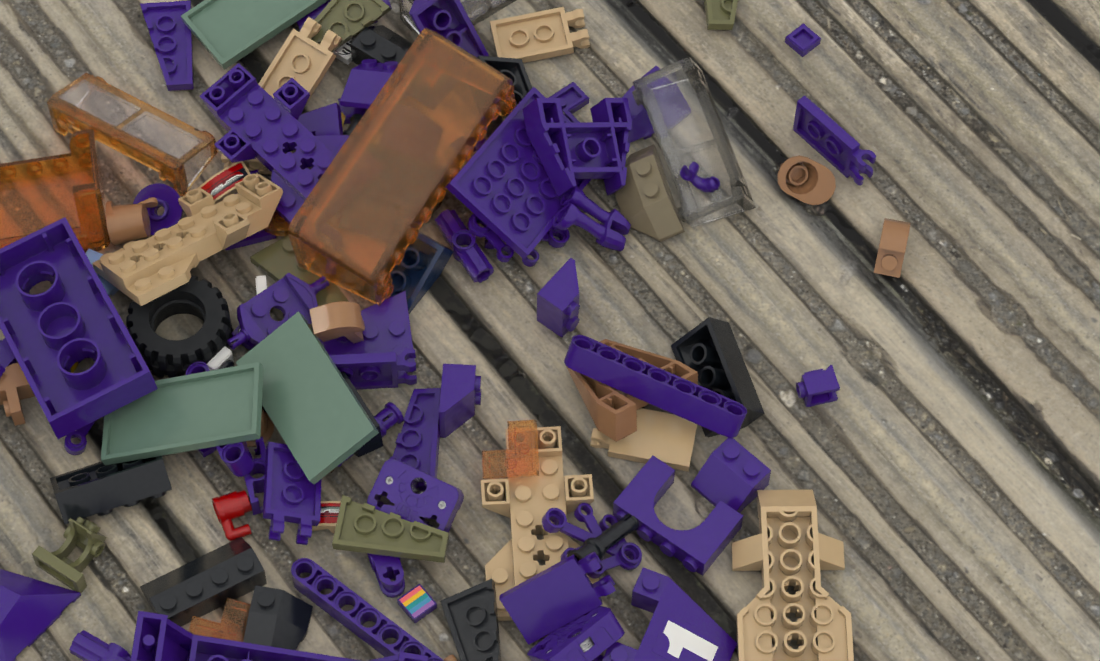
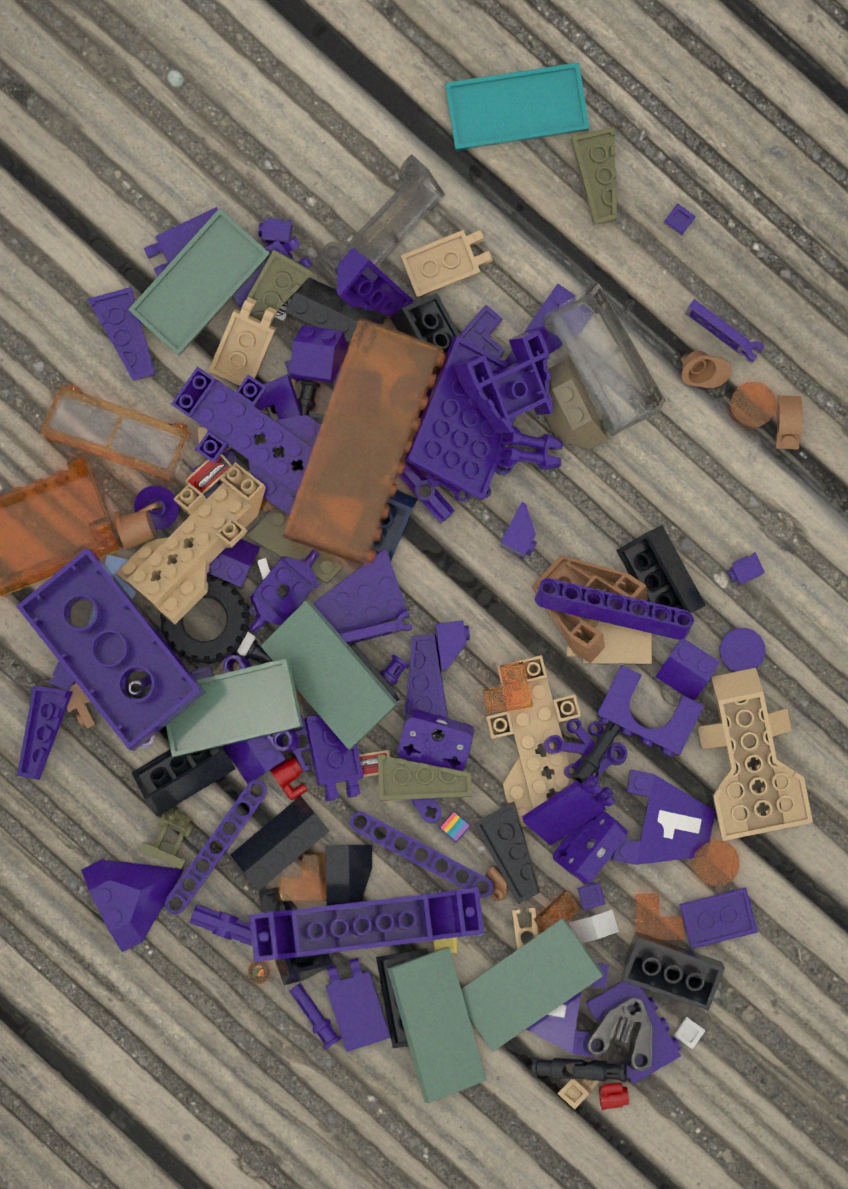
camera: 10 degrees left, 25 degrees up
medium nougat brick [309,301,365,343] -> none
dark purple arm [680,162,720,193] -> none
none -> dark purple beam [165,780,268,914]
none -> dark purple slope [207,539,261,589]
none -> dark purple slope [223,736,286,784]
none -> dark purple tile [719,628,766,672]
none -> clear orange tile [730,382,776,428]

